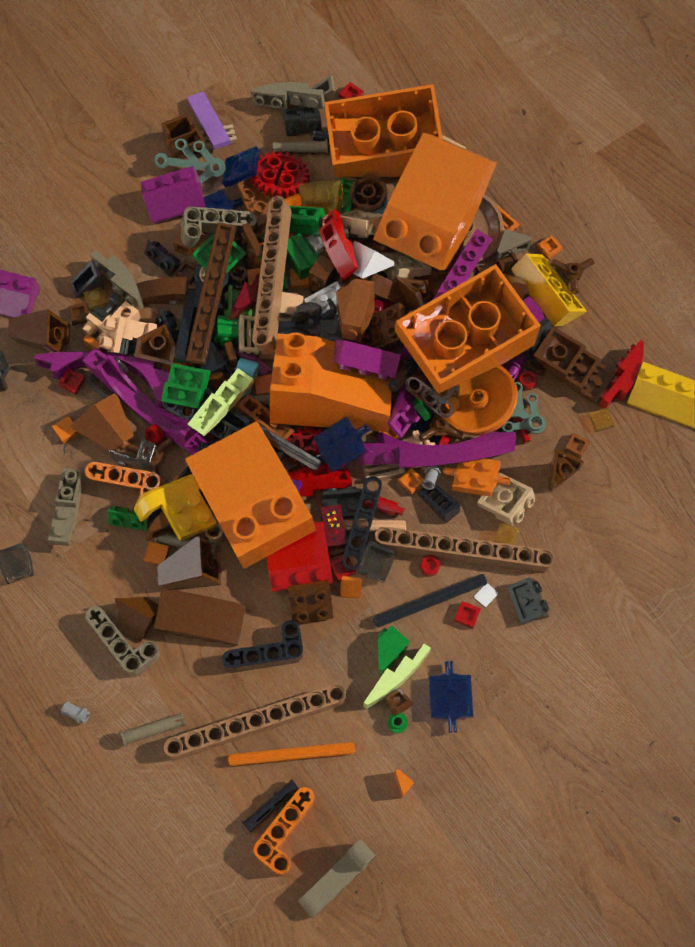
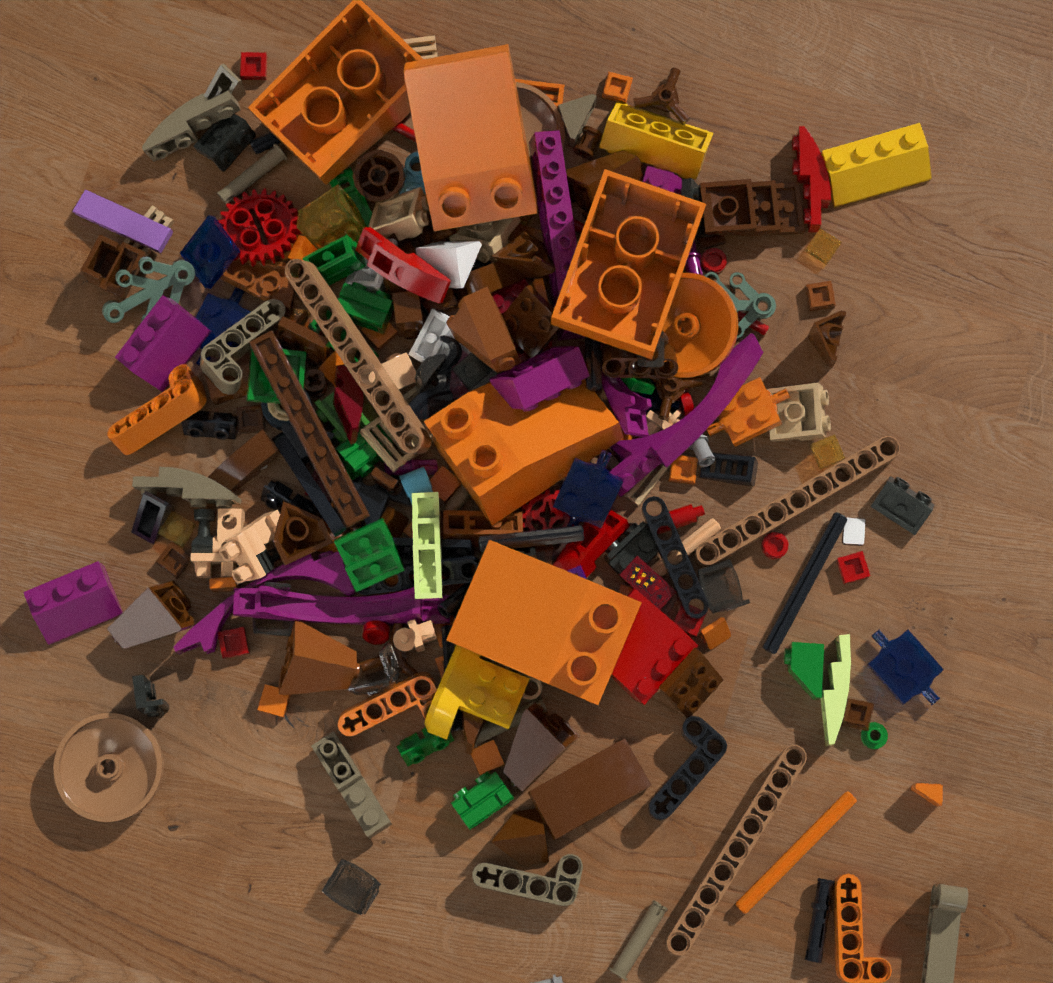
camera: 35 degrees left, 10 degrees up
none -> orange beam [107,364,207,455]
none -> light nougat hips [393,619,437,653]
none -> green brick [451,771,514,831]

